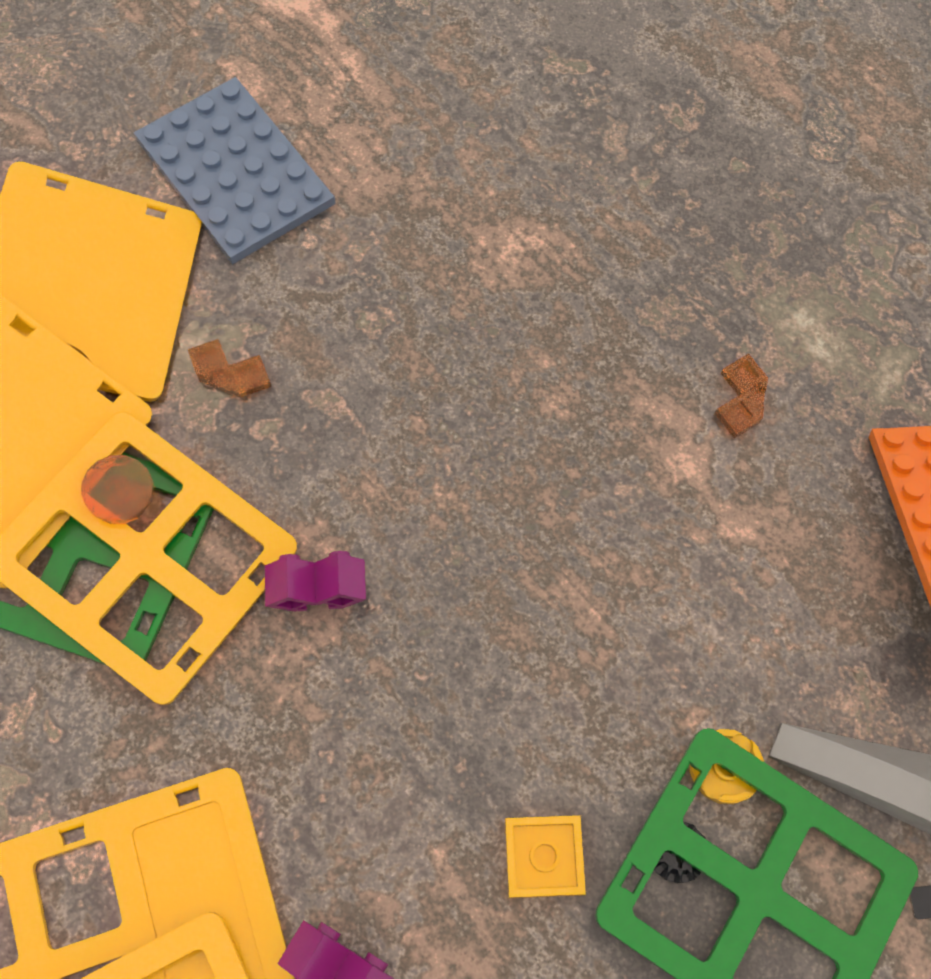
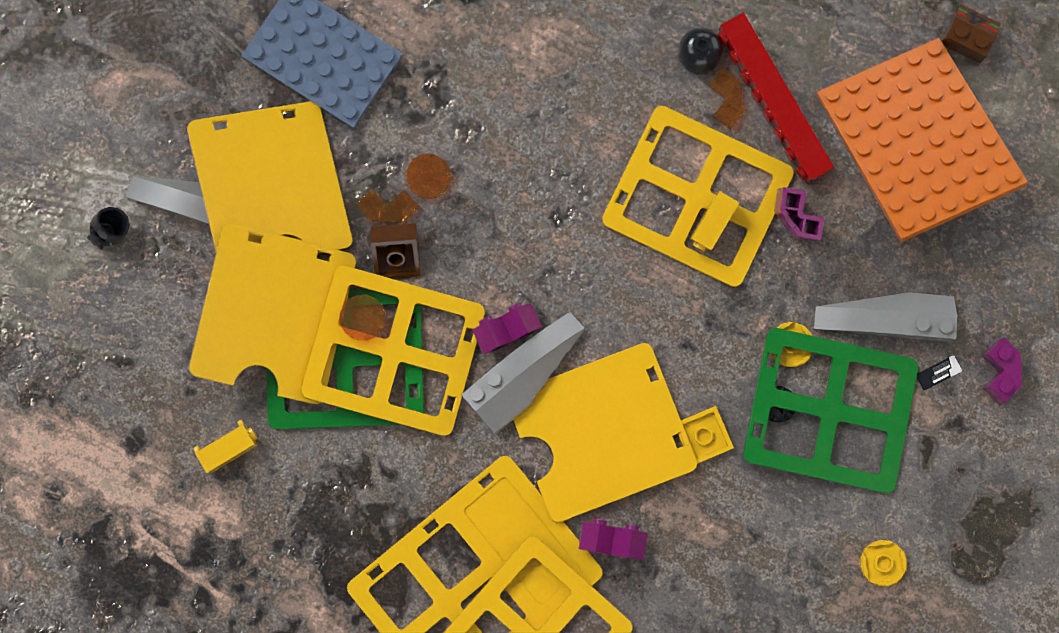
camera: 15 degrees left, 15 degrees up
none -> reddish brown slope [370,223,421,278]
none -> clear orange tile [406,153,451,199]
none -> light grey wedge [462,312,585,435]
none -> yellow door [513,343,697,522]
none -> yellow window [602,106,794,287]
none -> black cylinder [678,28,723,74]
none -> yellow brick [690,191,739,252]
none -> red brick [717,12,834,185]
none -> magenta brick [774,187,825,241]

